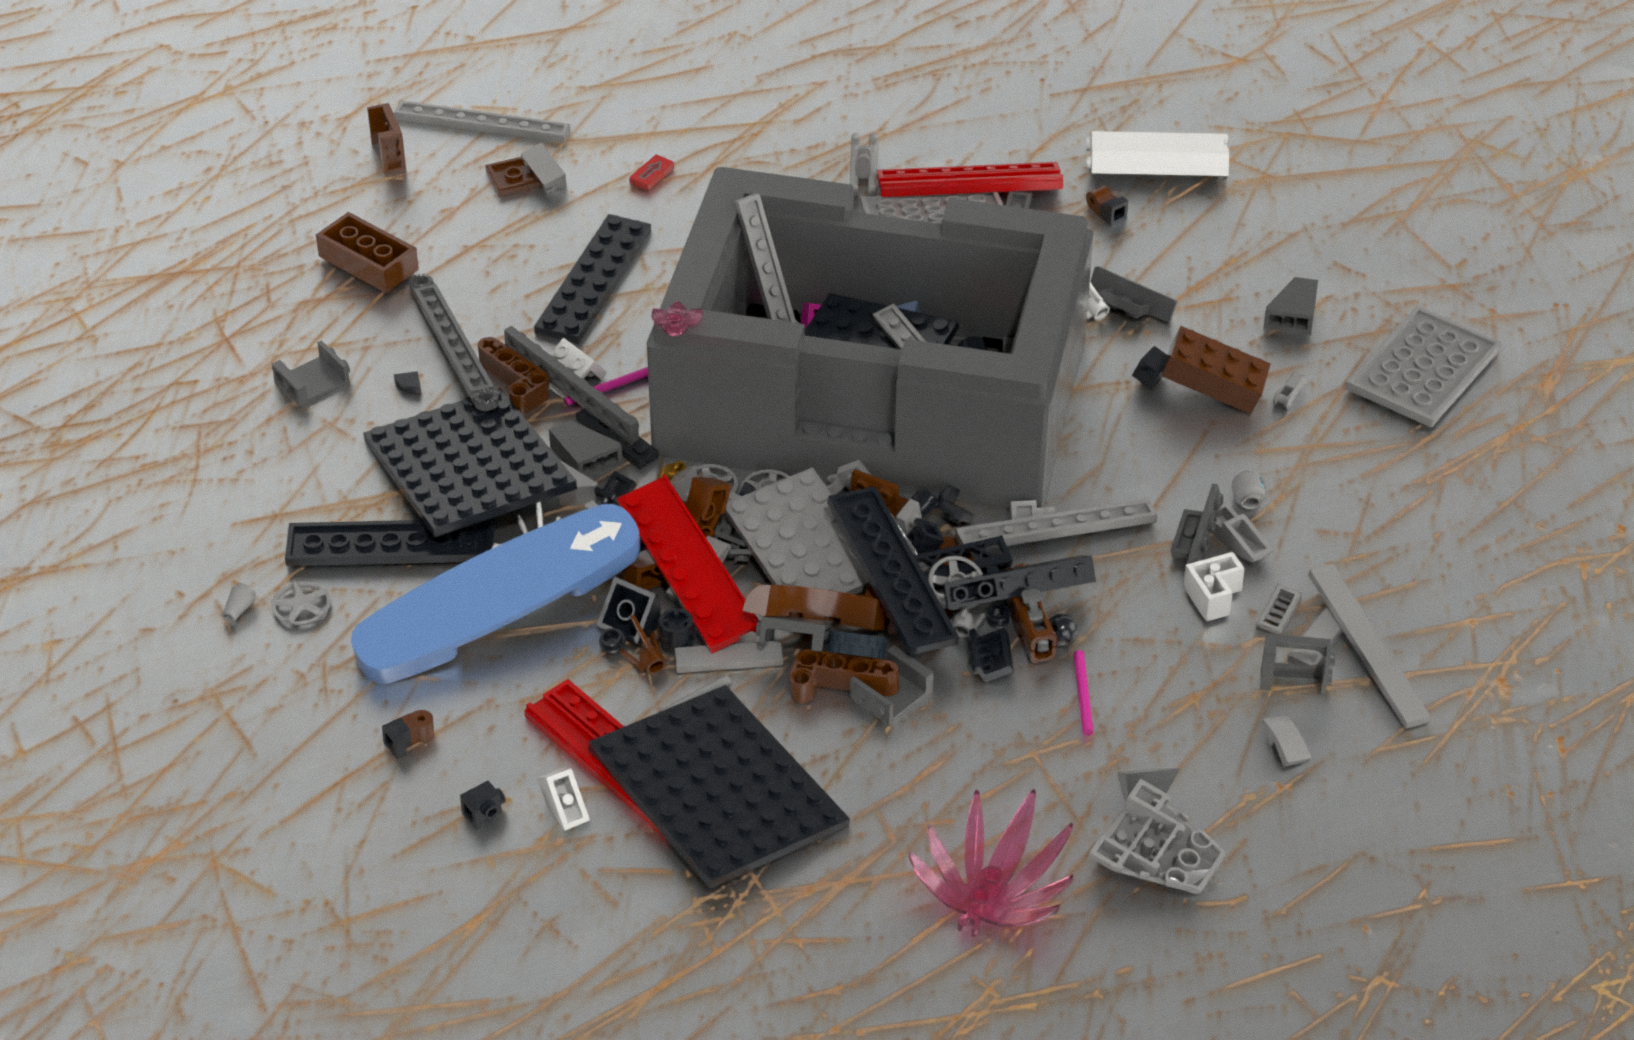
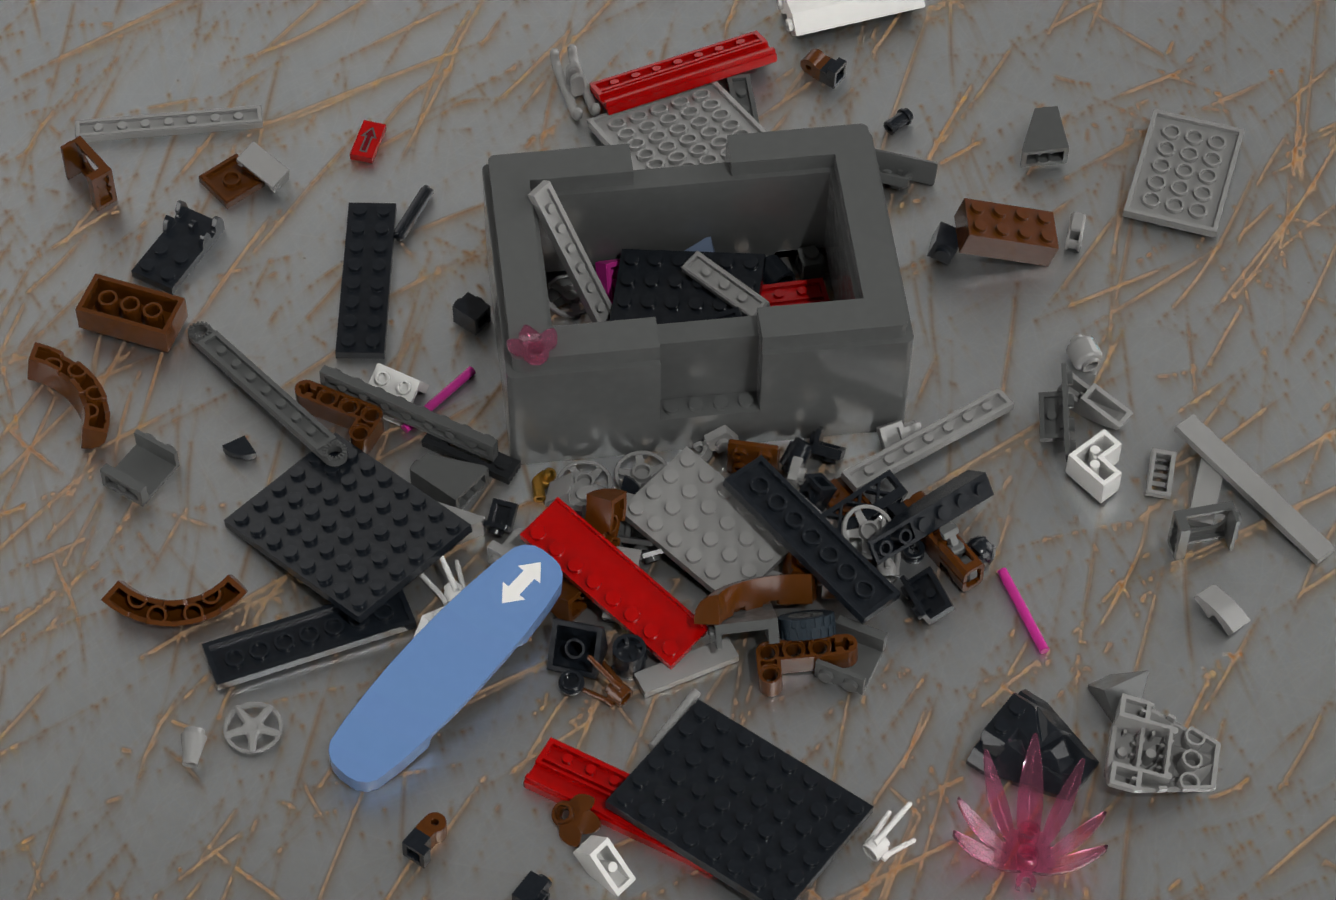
camera: 20 degrees left, 10 degrees up
none -> reddish brown brick [28,342,110,449]
none -> reddish brown brick [101,575,248,626]
none -> black hinge [131,200,225,295]
none -> black axle [394,185,434,242]
none -> reddish brown plate [551,794,601,848]
none -> white plant [862,801,916,862]
none -> black pin [883,108,913,135]
none -> black wedge [966,689,1099,802]

